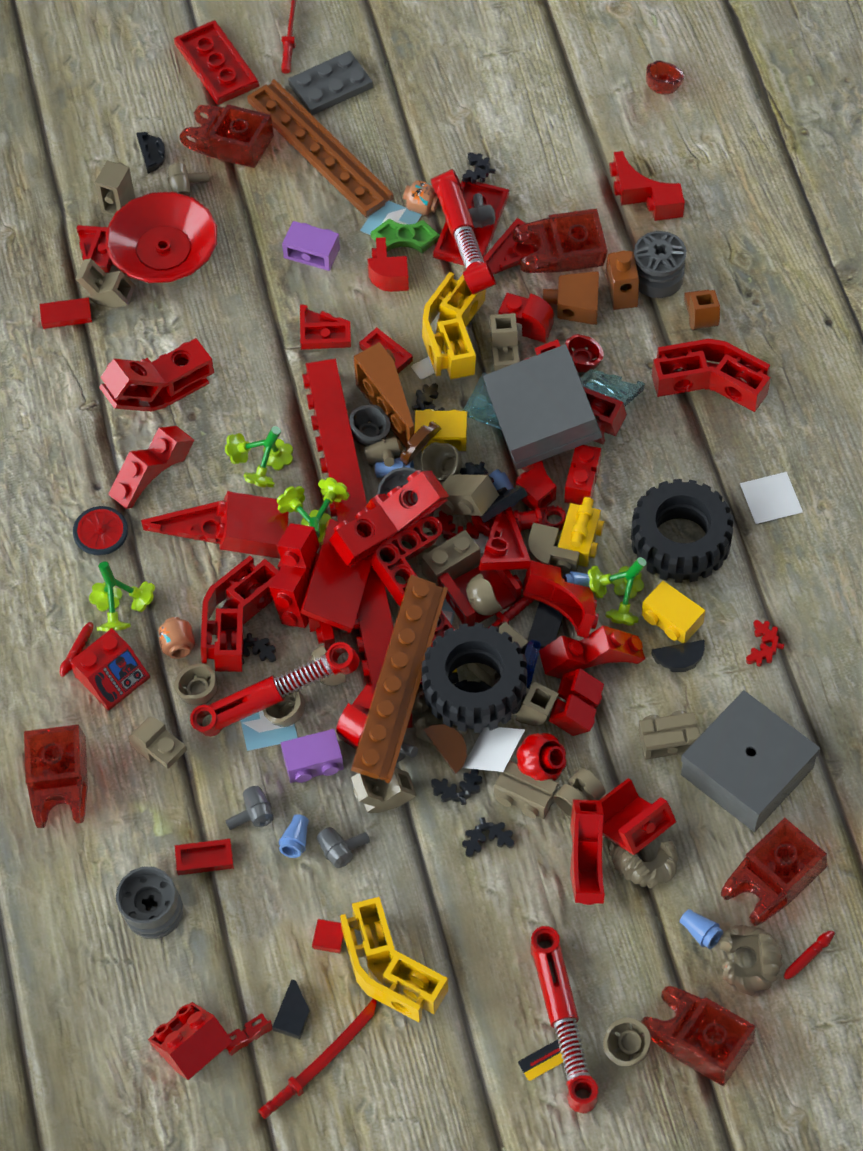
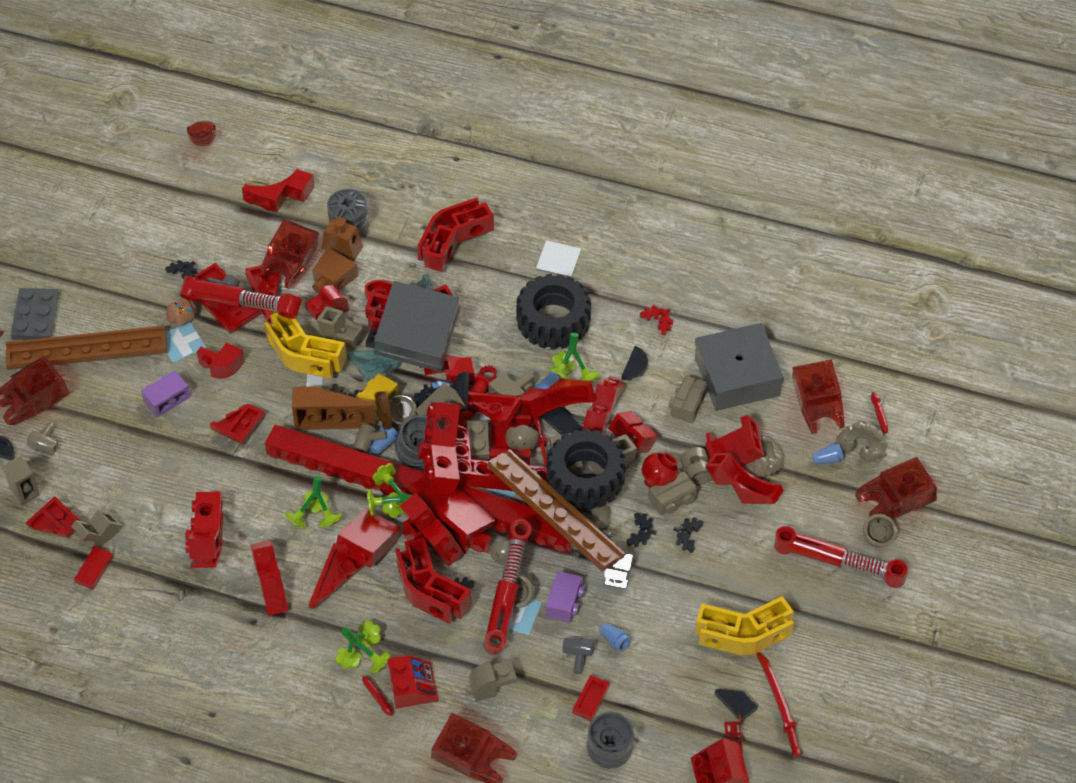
camera: 60 degrees left, 5 degrees down
red wheel [73,506,128,555] -> none
red dish [105,192,217,283] -> none
nougat head [158,617,195,659] -> none
dark tan helmet [174,663,218,705] -> none
red tile [312,919,344,954] -> none
dark grey piece [317,827,370,868] -> none
red brick [336,685,375,750] -> none
dark grey helmet [350,405,390,446] -> none
red tile [359,327,413,374] -> none
bright green tile [371,219,440,253] -> none
reddish brown tile [422,724,467,774] -> none
white sticker [462,727,525,772] -> none
sticker [518,1040,565,1081] -> none
yellow brick [558,497,604,567] -> none
red piece [564,445,602,505] -> none
yellow brick [641,580,706,644] -> none
dark orange brick [684,289,720,330] -> none

